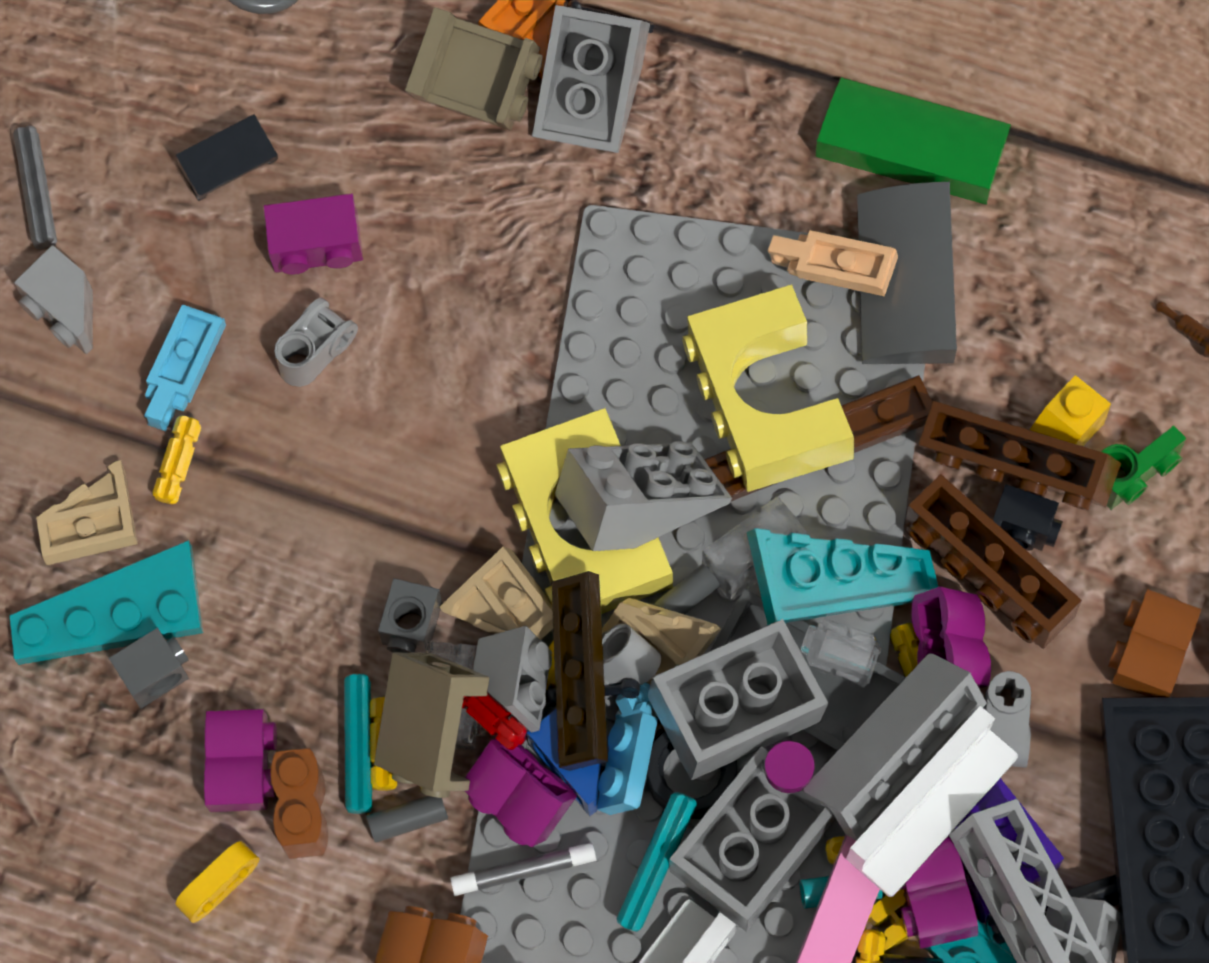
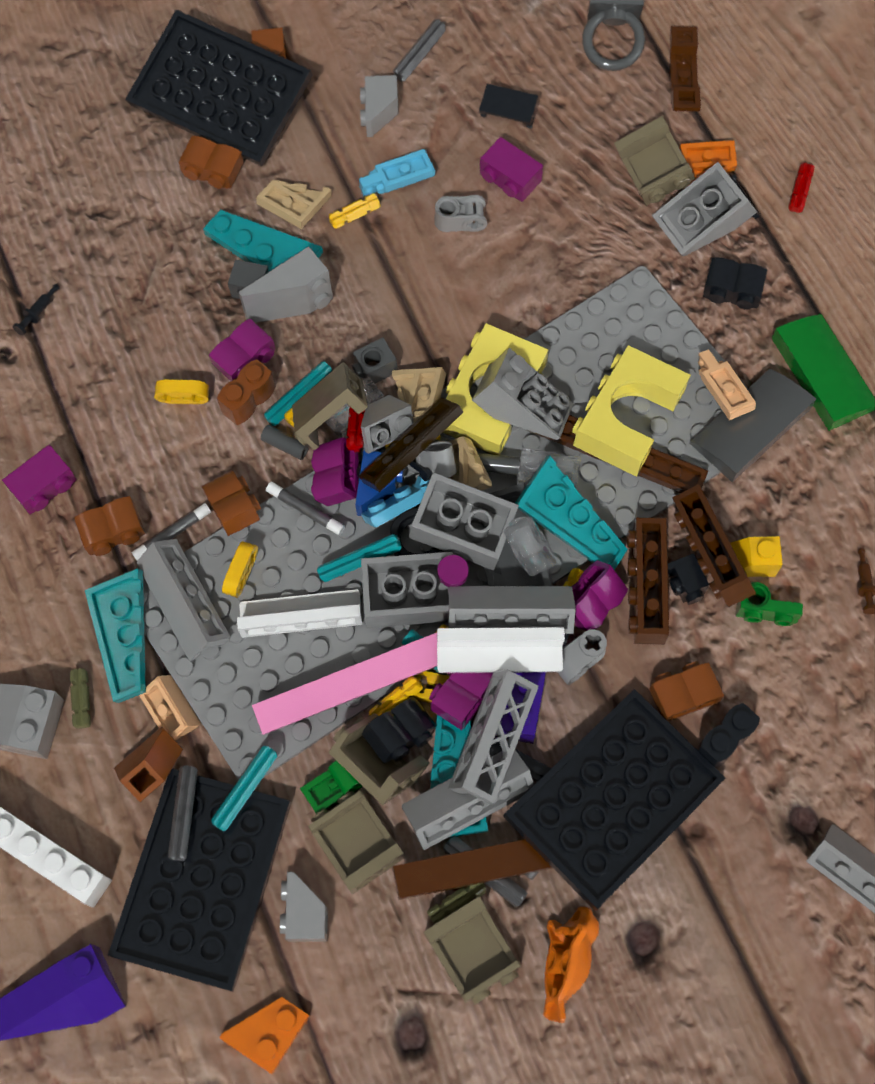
camera: 45 degrees right, 0 degrees up
none -> light grey slope [238,246,333,323]
none -> black brick [703,257,768,310]

